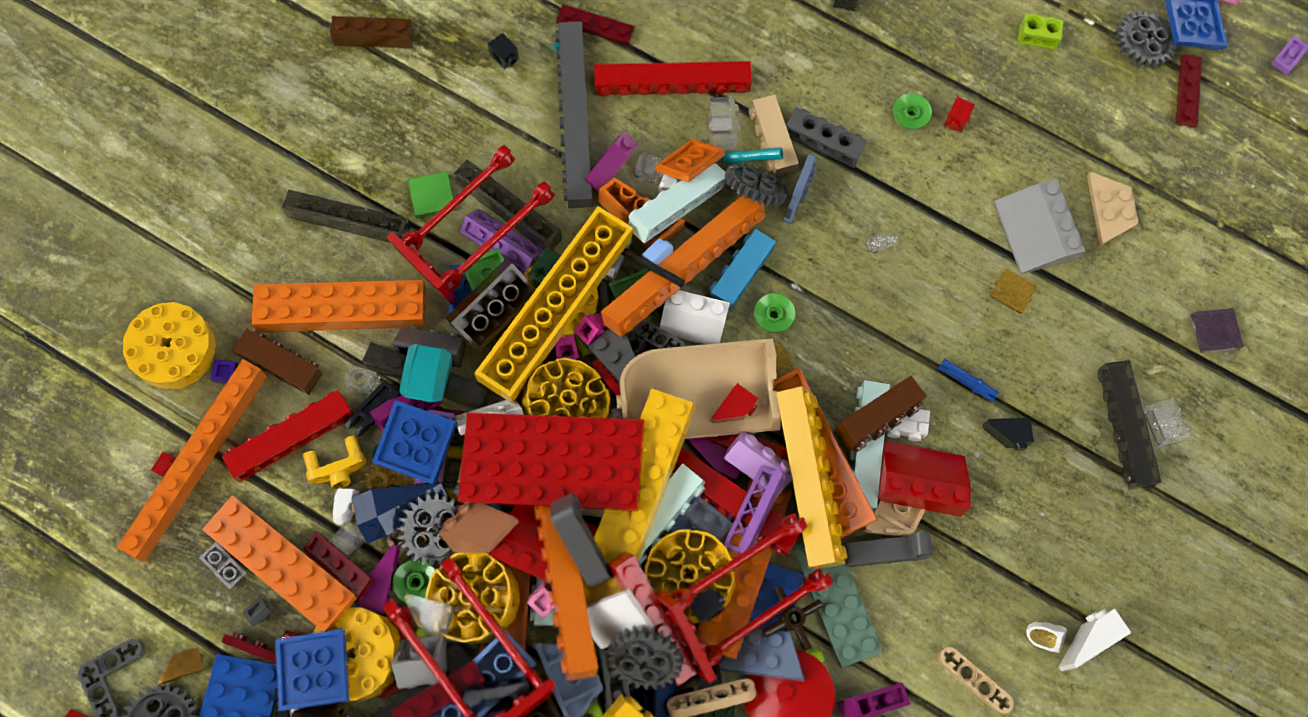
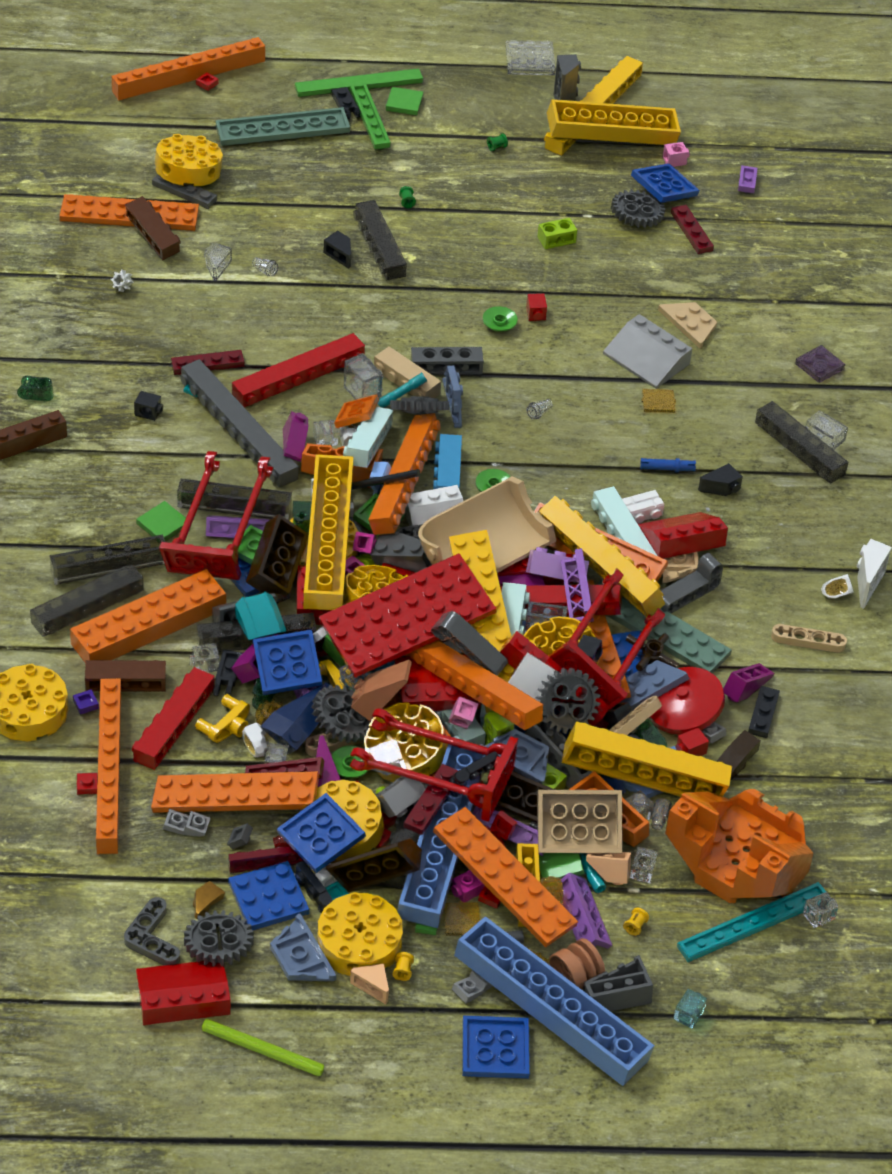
camera: 30 degrees left, 25 degrees down
red slope [710,383,759,423] -> none
reddish brown brick [834,376,927,453] -> none
none -> clear smoke brick [30,563,144,637]

